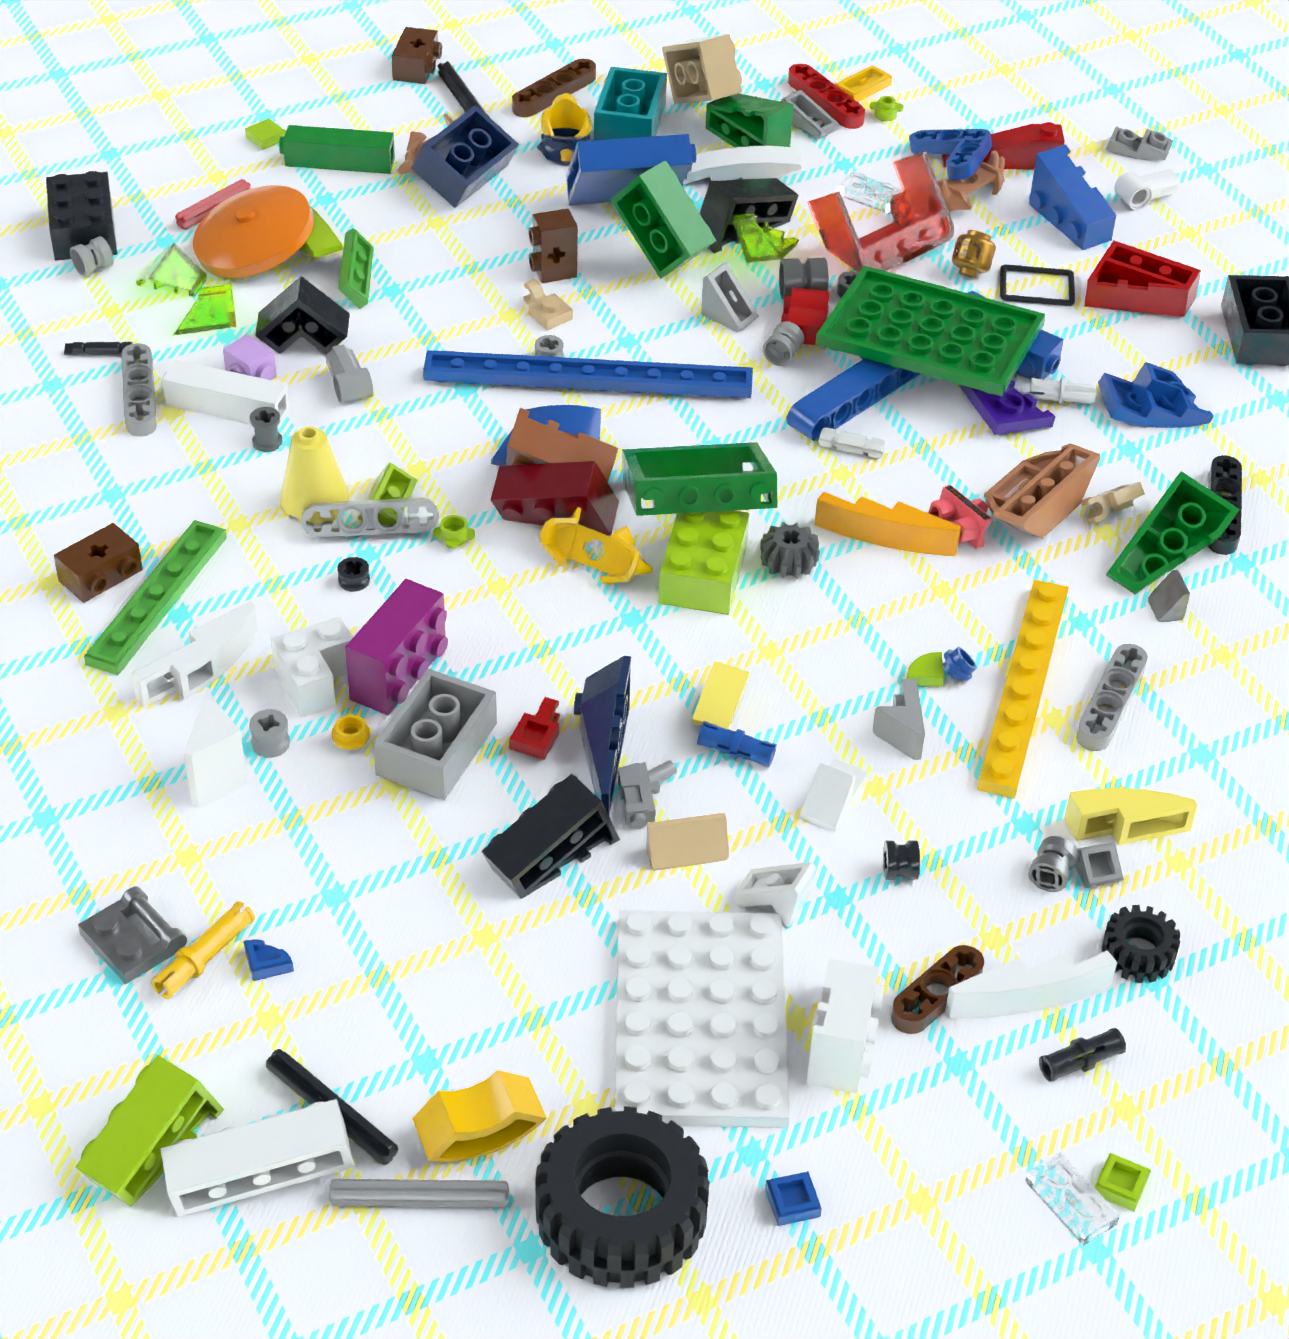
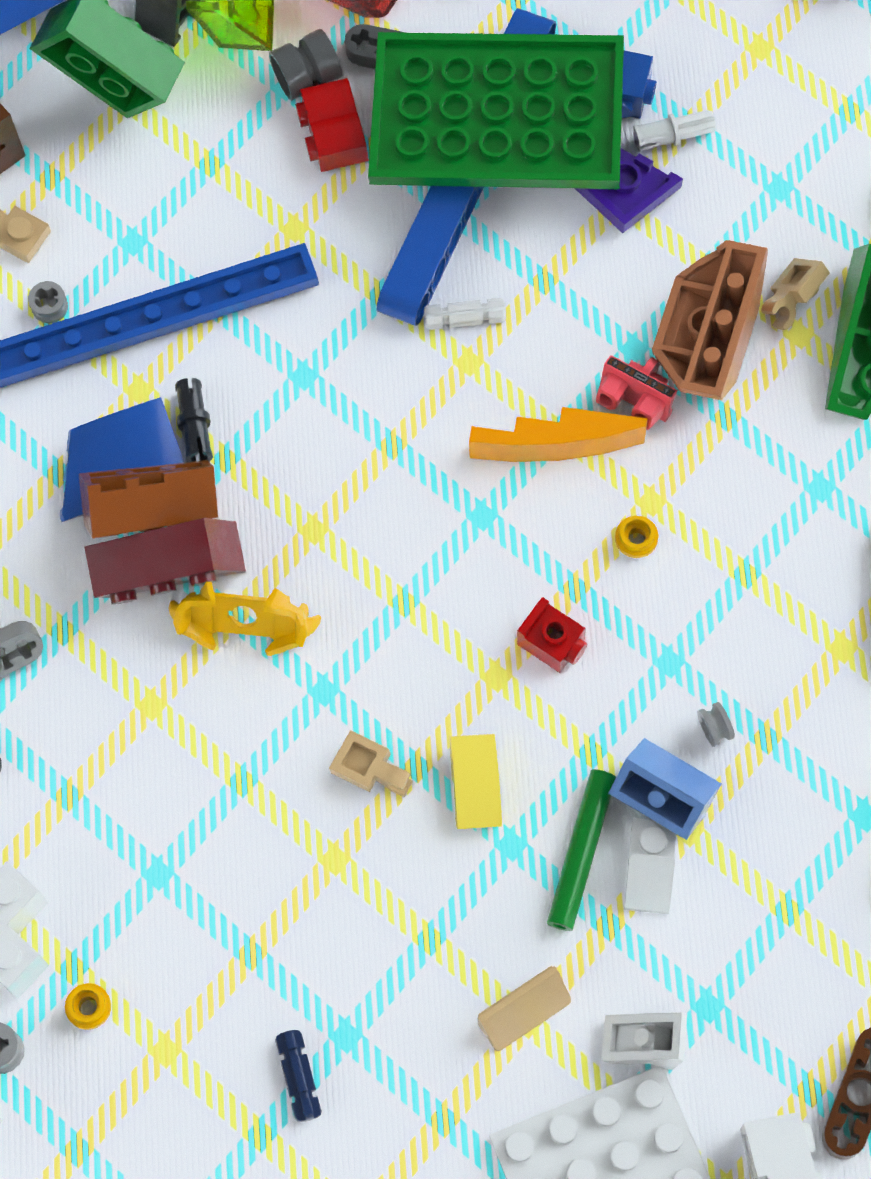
camera: 15 degrees left, 25 degrees up
magenta brick [345,578,448,715] -> none
light grey brick [373,669,497,800] -> none
lime plate [433,515,475,549] -> none
black wedge [481,773,620,899] -> none
red plate [509,697,560,760] -> none
dark blue wedge [574,655,632,816] -> none
light grey piece [618,760,677,829] -> none
green window [622,442,778,516] -> none
lime brick [658,511,750,615] -> none
blue pin [697,721,777,767] -> none
light grey slope [701,262,759,332] -> none
dark grey gear [760,521,820,579] -> none
light grey wheel [762,322,804,366] -> none
light grey slope [872,679,925,760] -> none
black wheel [883,840,920,880] -> none
lime tile [906,652,944,687] -> none
blue plate [943,646,977,682] -> none
yellow plate [977,579,1069,799] -> none
blue slope [1098,362,1214,428] -> none
none -> black pin [175,378,213,462]
none -> dark blue axle [275,1030,322,1122]
none -> tan plate [329,730,413,797]
none -> red brick [517,597,588,673]
none -> green piece [547,769,616,931]
none -> medium blue brick [608,738,722,840]
none -> yellow plate [615,516,659,558]
none -> light grey bush [697,702,735,747]

